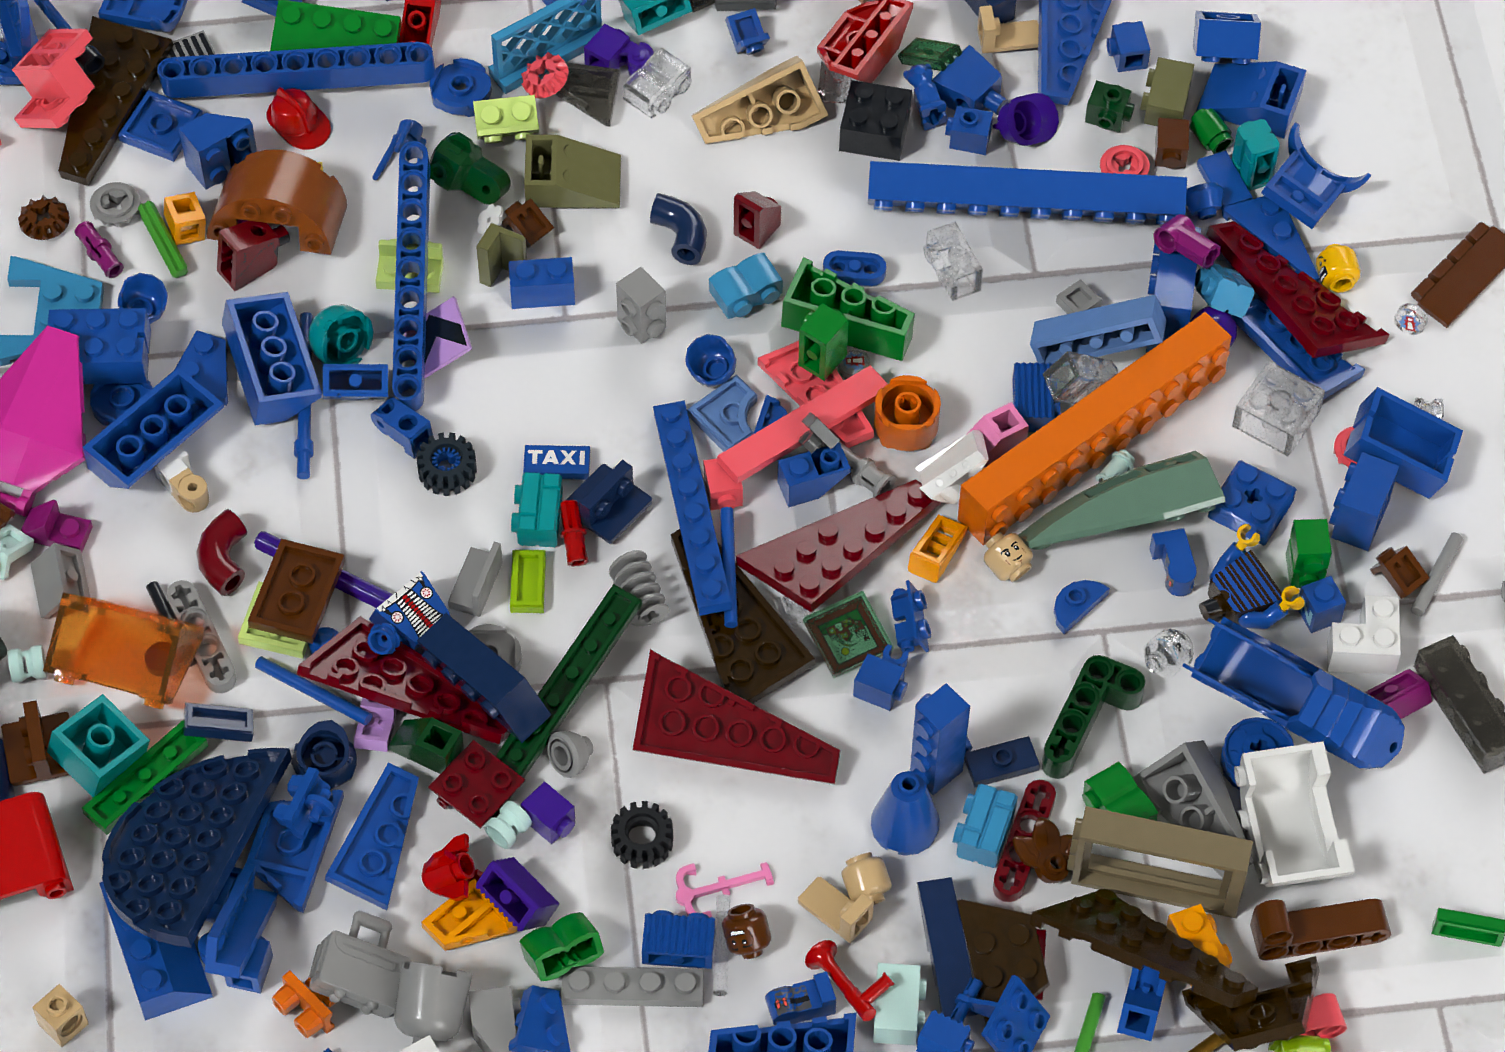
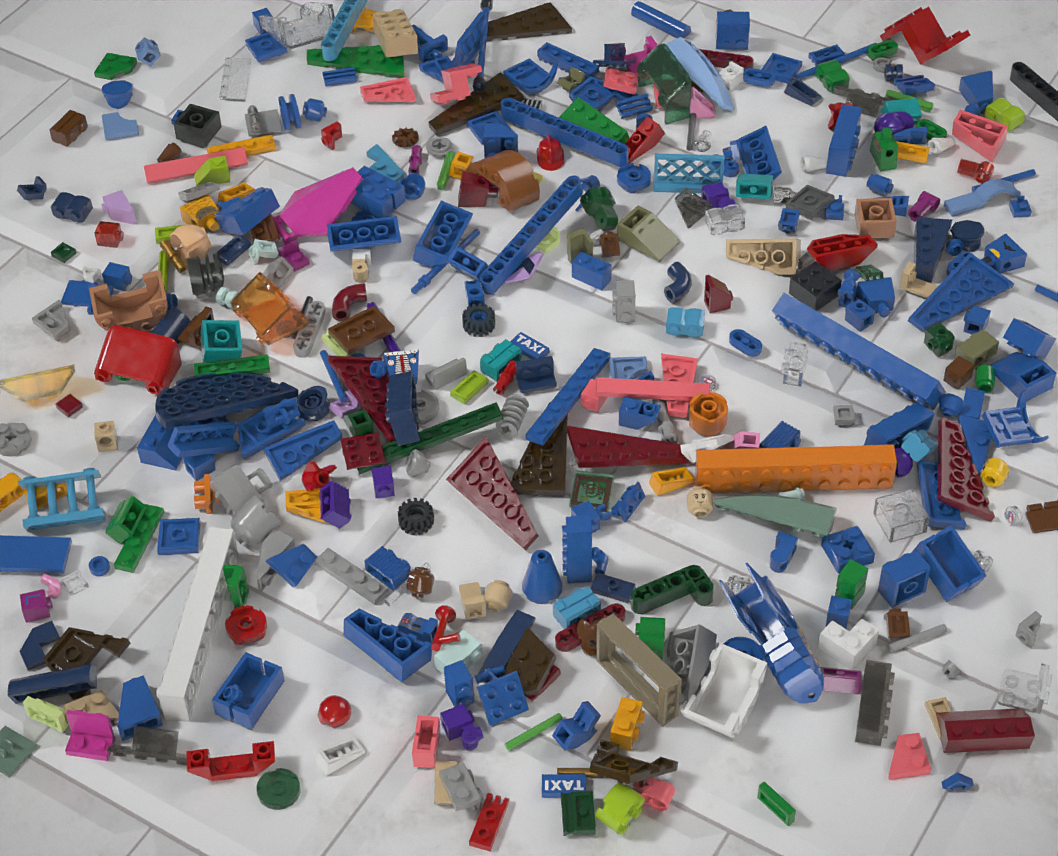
camera: 40 degrees right, 10 degrees down
blue wing [174,330,228,406] -> none
dark blue tile [184,702,254,742] -> none
teal cylinder [308,304,374,364] -> none
yellowish green bracket [473,95,539,144] -> none
light aqua wheel [484,801,532,849] -> none
green brick [519,912,604,981] -> none
coral gear [521,52,569,99] -> none
bright pink piece [676,862,774,918] -> none
blue hair [685,334,737,387] -> none
blue bar [720,507,738,628] -> none
green wedge [781,257,915,361] -> none
green brick [798,303,849,381] -> none
dark grey tile [798,412,840,454] -> none
dark purple piece [992,93,1059,146] -> none
medium blue brick [1030,294,1166,367] -> none
dark brown wing [1030,889,1259,1008] -> none
clear brick [1043,351,1118,404] -> none
blue plate [1054,580,1110,635] -> none
coral gear [1100,145,1150,175] -> none
magenta piece [1153,214,1221,269] -> none
torso [1199,524,1305,629] -> none
teal brick [1231,119,1280,191] -> none
reddish brown beam [1250,899,1391,961] -> none

